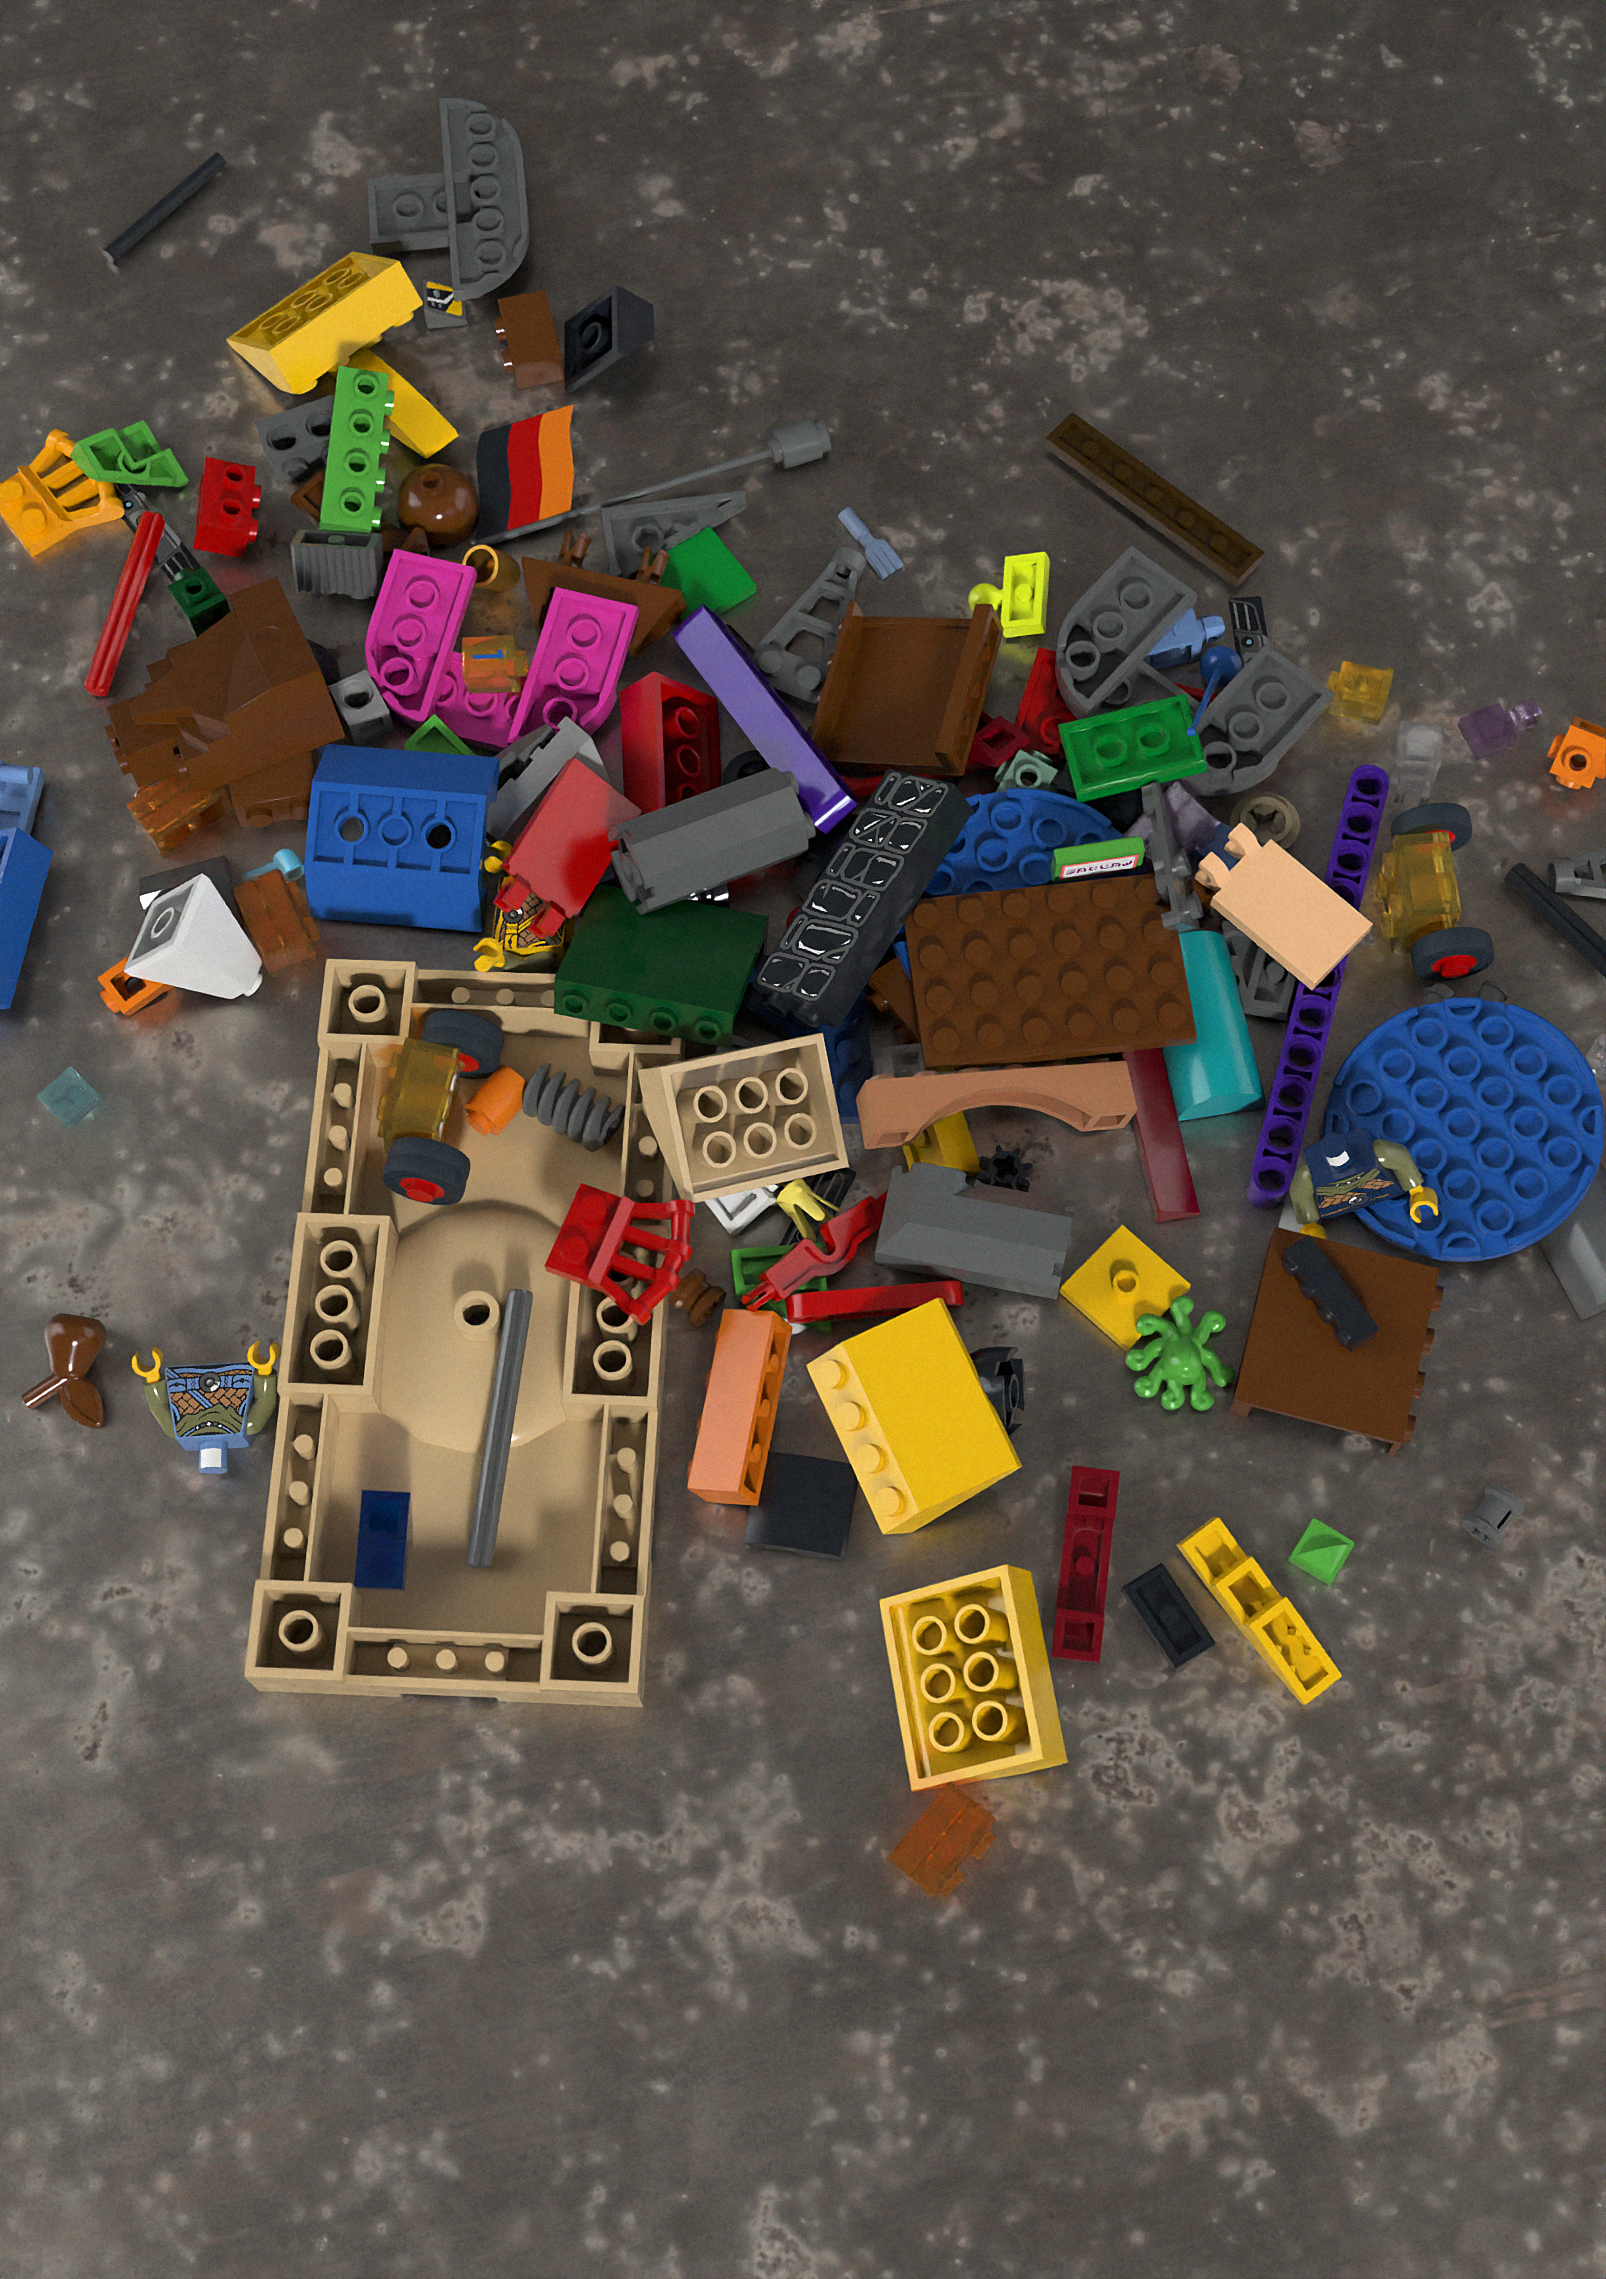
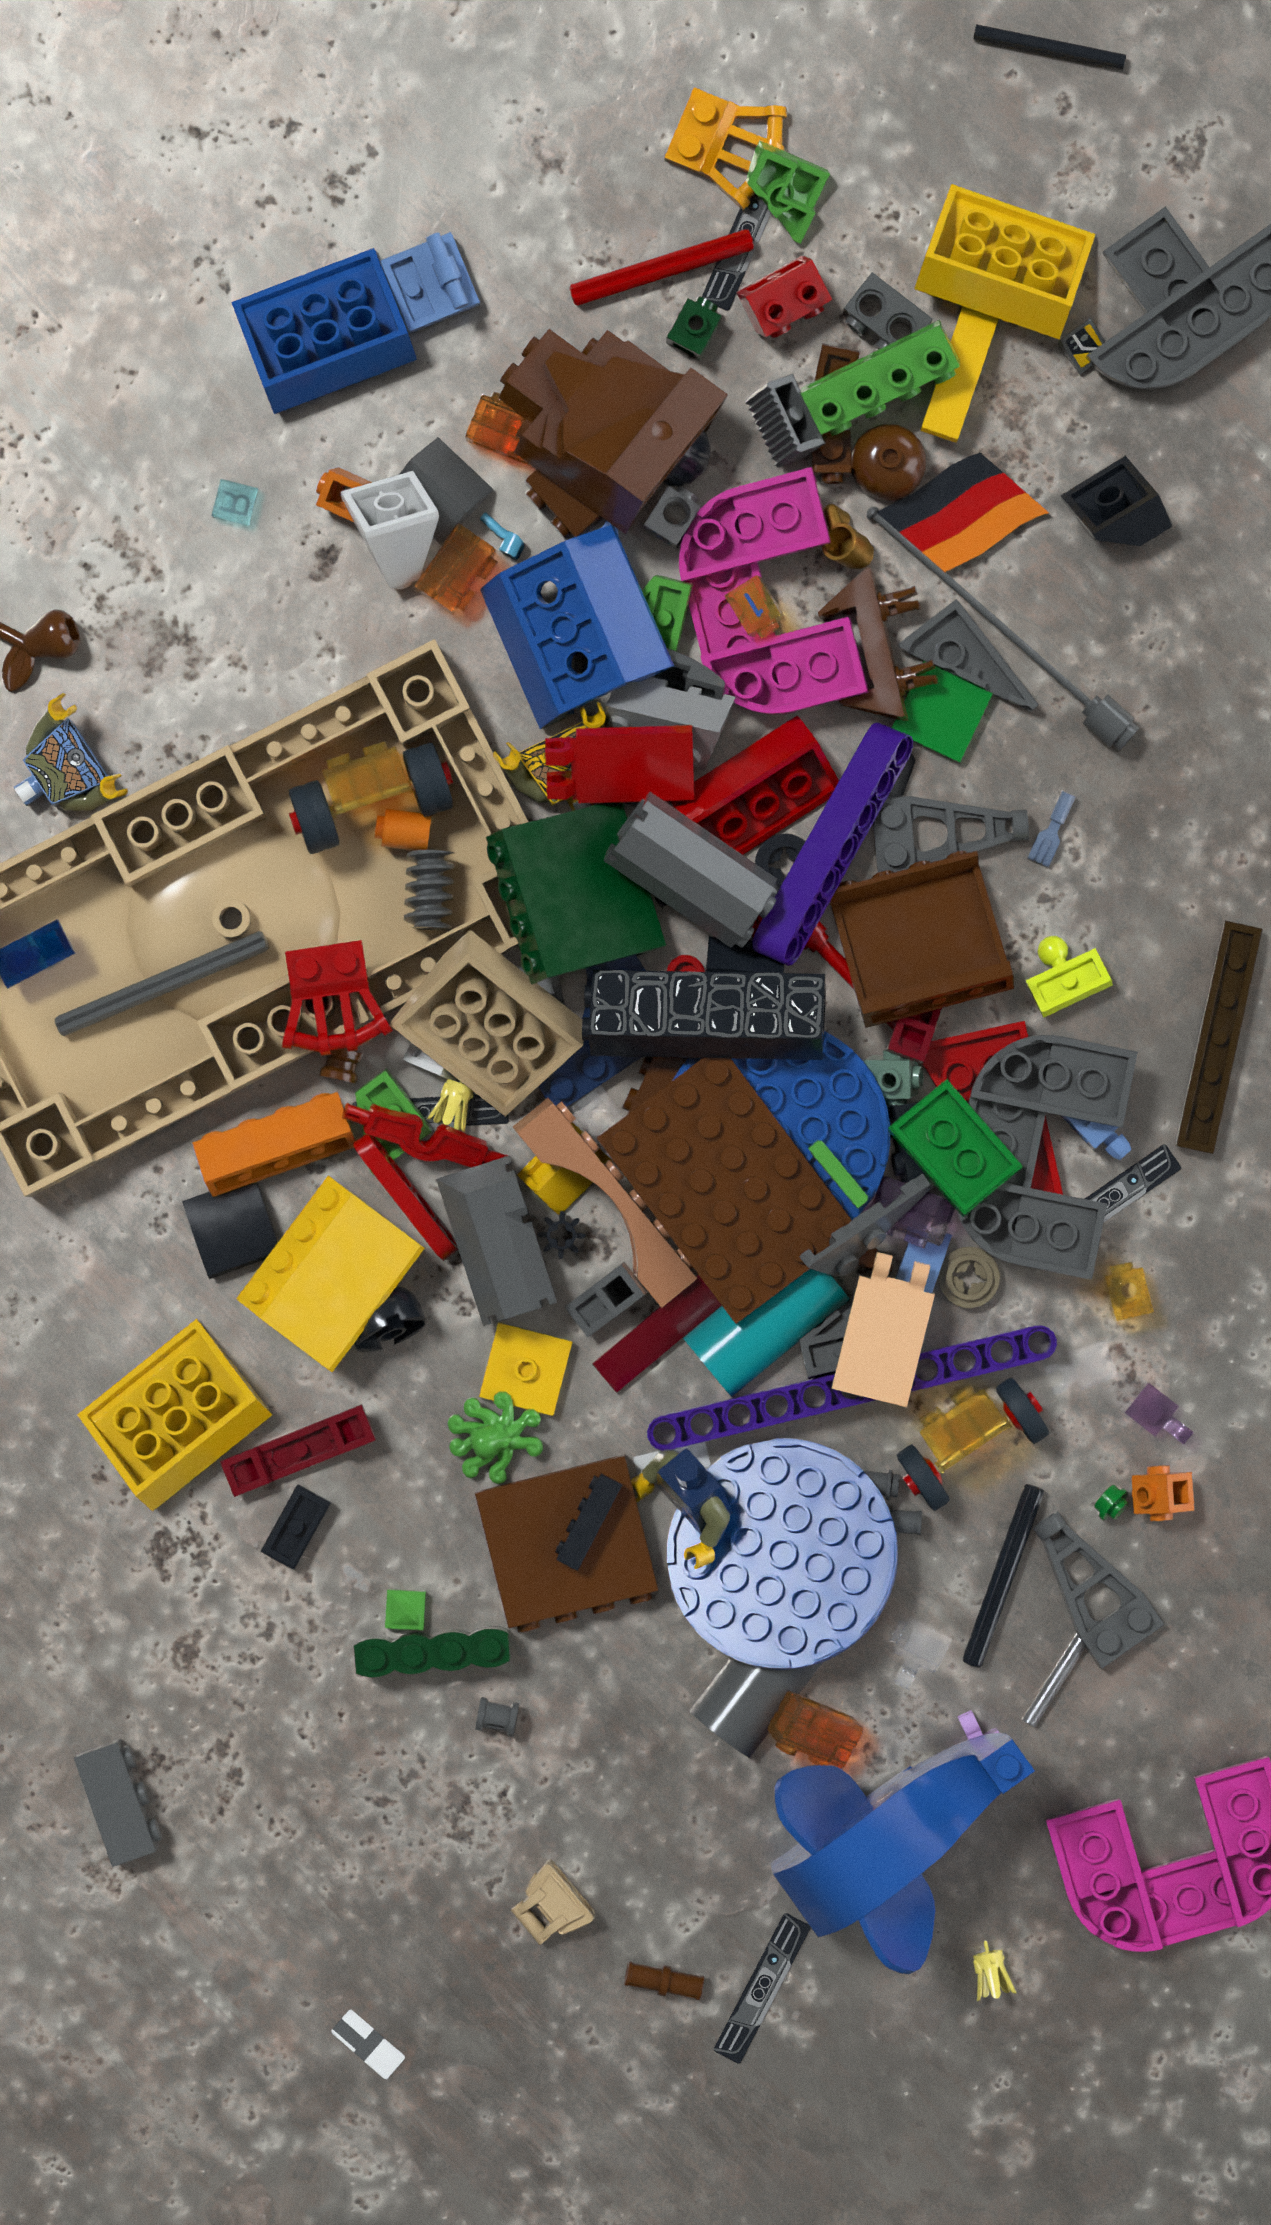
camera: 65 degrees right, 20 degrees up
reddish brown brick [493,290,565,389] -> none
clear orange brick [886,1781,997,1902] -> none
yellow slope [1176,1517,1342,1705] -> none
blue sword [1186,646,1242,737] -> none
none -> dark grey brick [74,1739,162,1867]
none -> dark green brick [354,1626,511,1677]
none -> dark grey brick [565,1262,648,1338]
none -> green plate [1094,1485,1129,1521]

